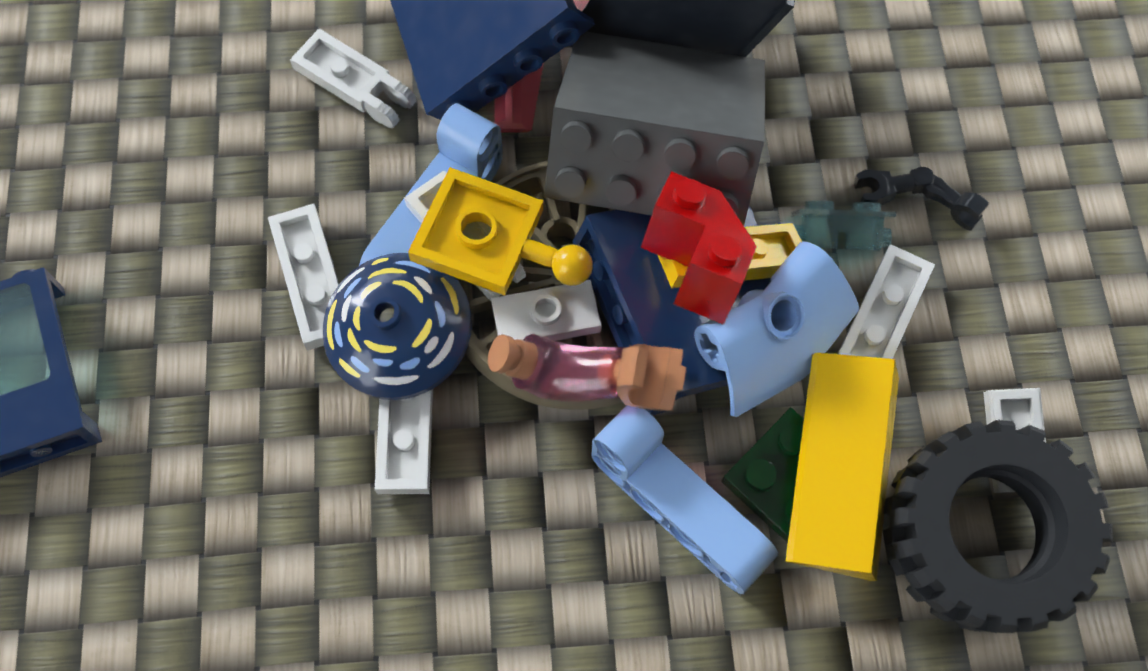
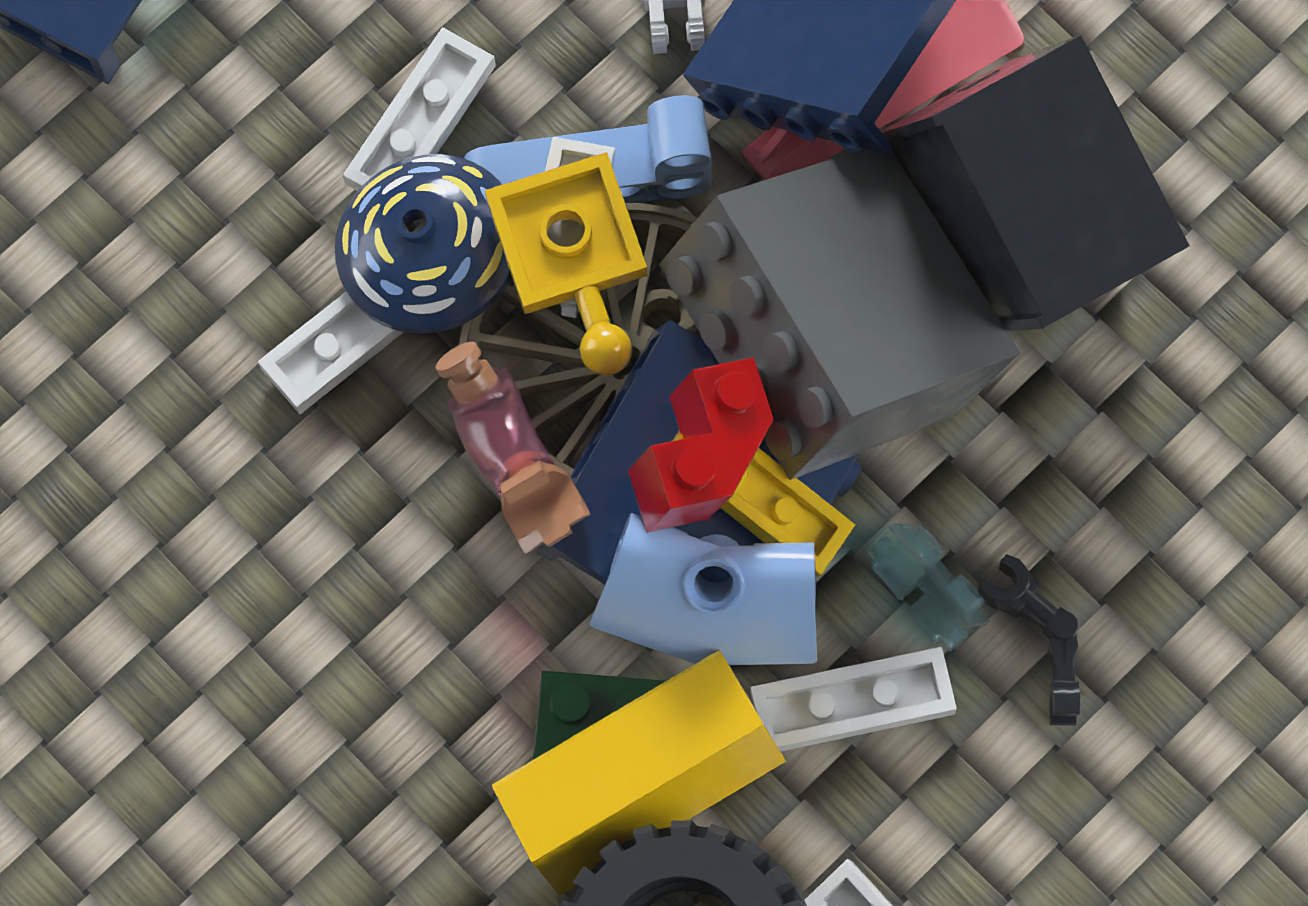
camera: 55 degrees right, 5 degrees up
white plate [491,280,601,345] -> none
light blue beam [591,405,778,594] -> none

